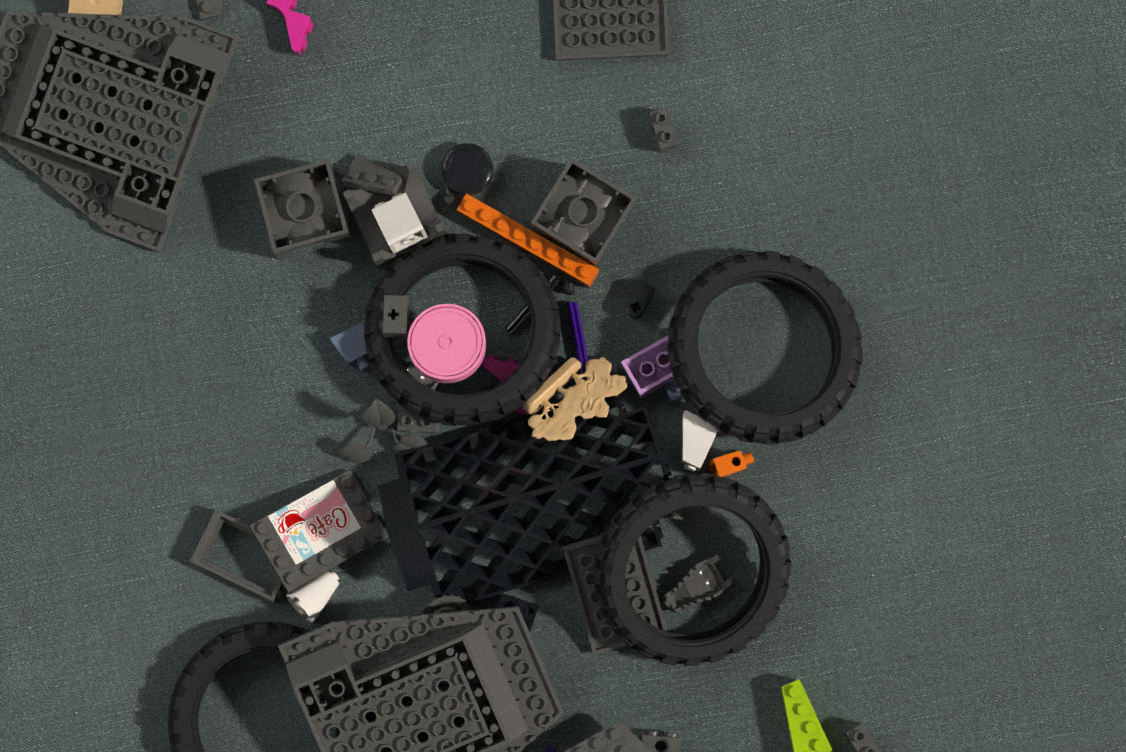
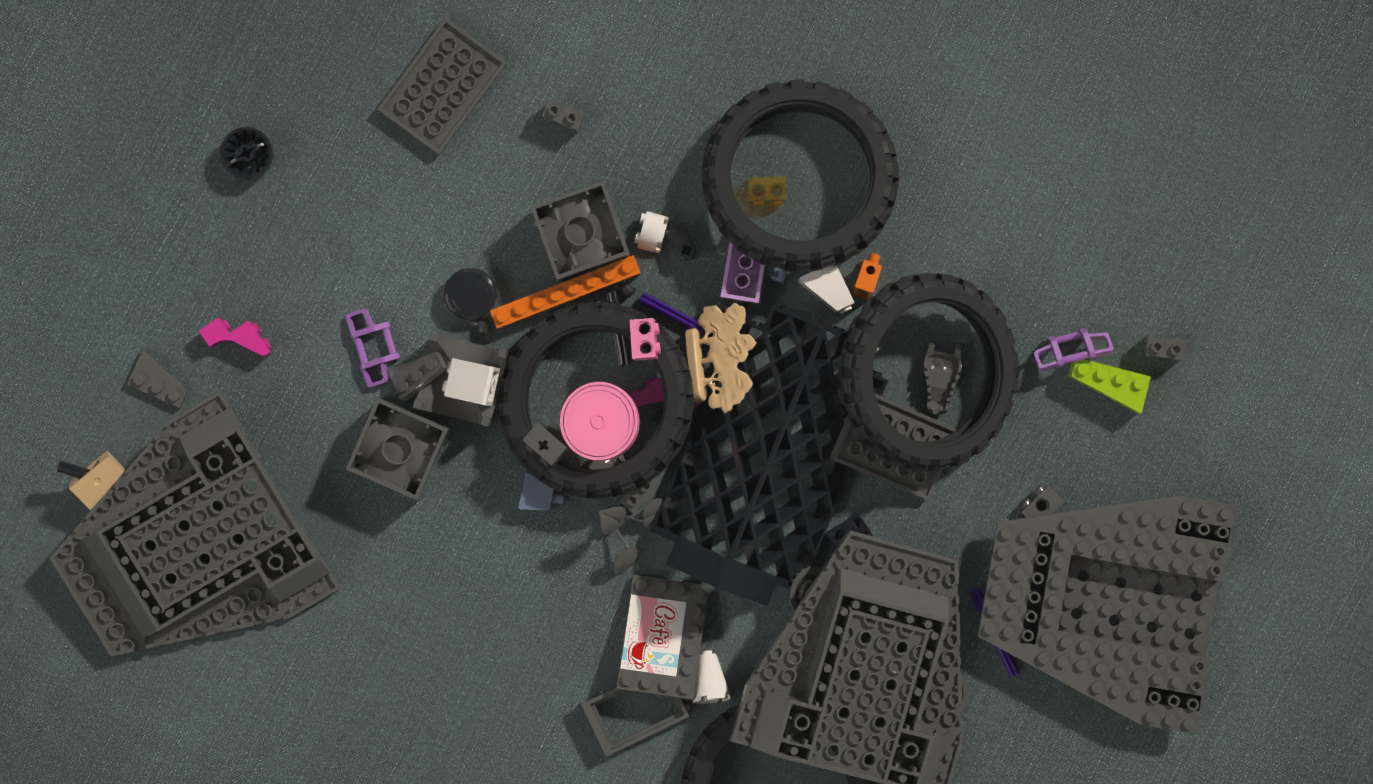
camera: 65 degrees left, 5 degrees up
none -> medium lavender bar [346,309,400,387]
none -> bright pink brick [630,318,661,361]
none -> white cylinder [634,211,669,254]
none -> clear yellow brick [748,177,787,205]
none -> medium lavender bar [1034,328,1114,372]

